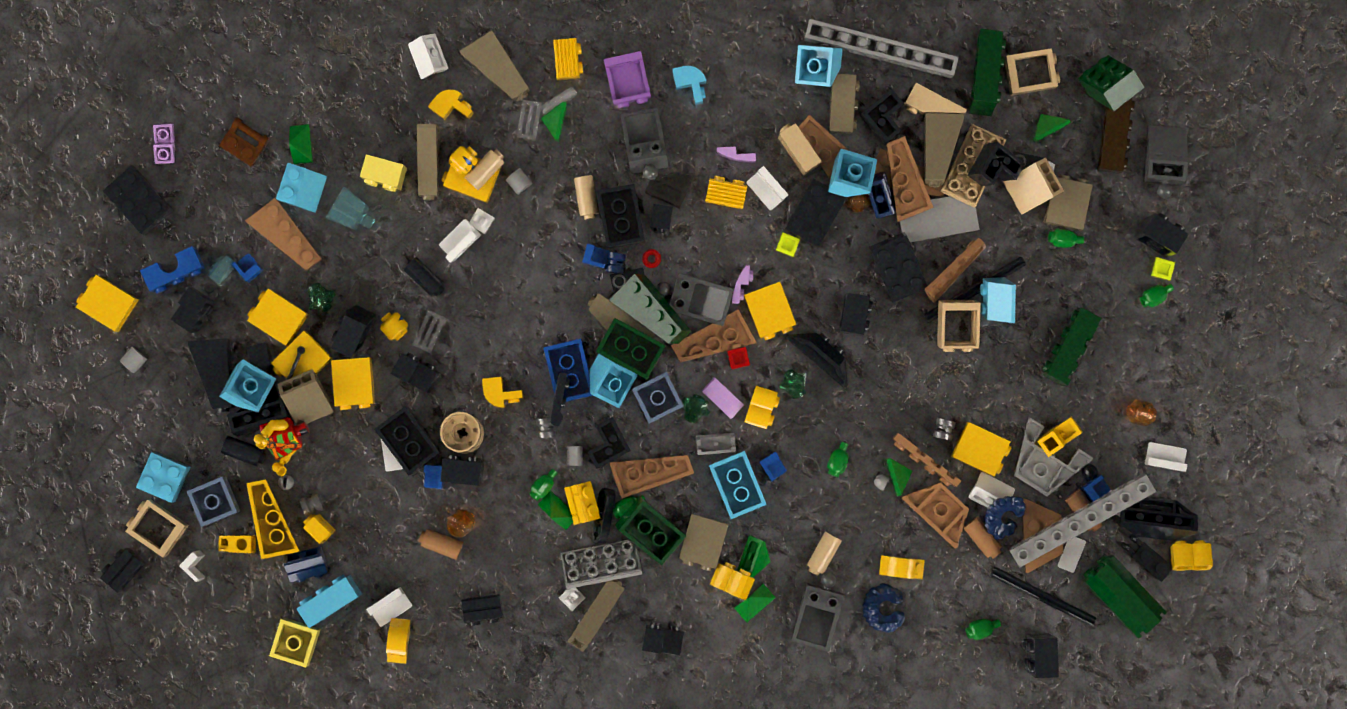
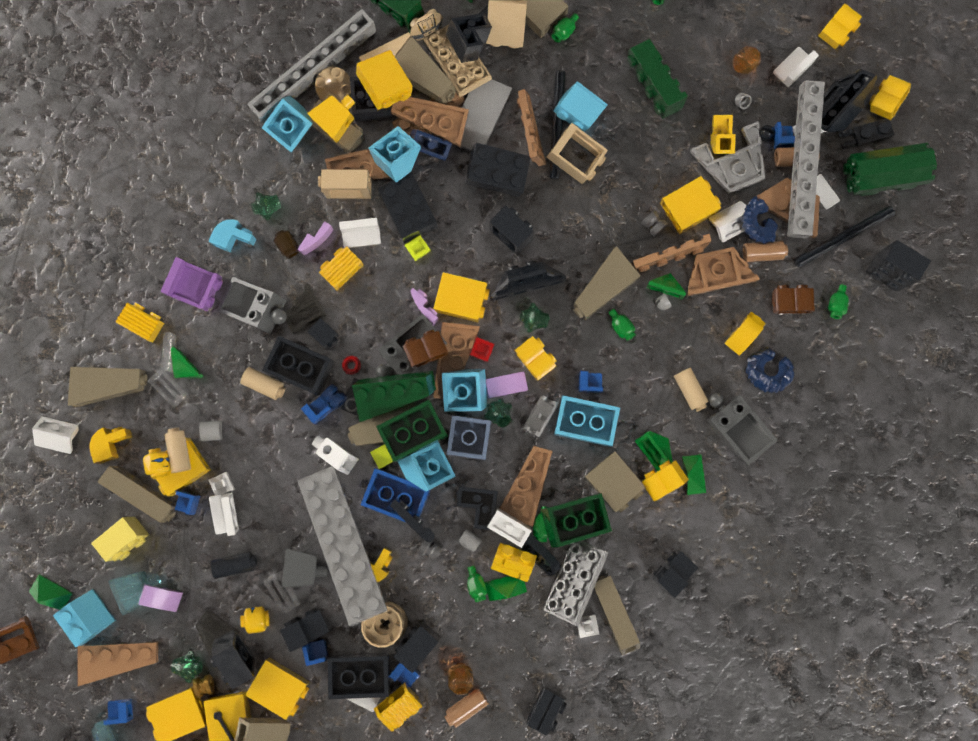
camera: 55 degrees left, 5 degrees down
clear orange head [846,194,871,212] -> none
none -> lavender slope [138,584,183,612]
none -> blue panel [175,491,201,515]
none -> pearl gold wheel [193,674,215,698]
none -> clear green rock [251,192,281,221]
none -> dark brown brick [273,230,299,259]
none -> dark grey torso [282,549,328,588]
none -> light grey plate [298,466,388,626]
none -> blue panel [302,639,329,666]
none -> yellow torso [308,95,355,143]
none -> white torso [312,436,359,475]
none -> tan dish [315,67,351,102]
none -> yellow brick [356,50,413,110]
none -> neon yellow tile [370,444,393,469]
none -> yellow brick [374,683,422,732]
none -> reddish brown brick [403,330,448,369]
none -> tan dish [410,9,443,41]
none -> medium azure slope [442,369,488,412]
none -> white panel [487,508,532,548]
none -> dark tan slope [573,246,640,320]
none -> light grey hinge [735,93,752,109]
none -> reddish brown brick [772,285,815,314]
none -> yellow brick [818,3,862,49]

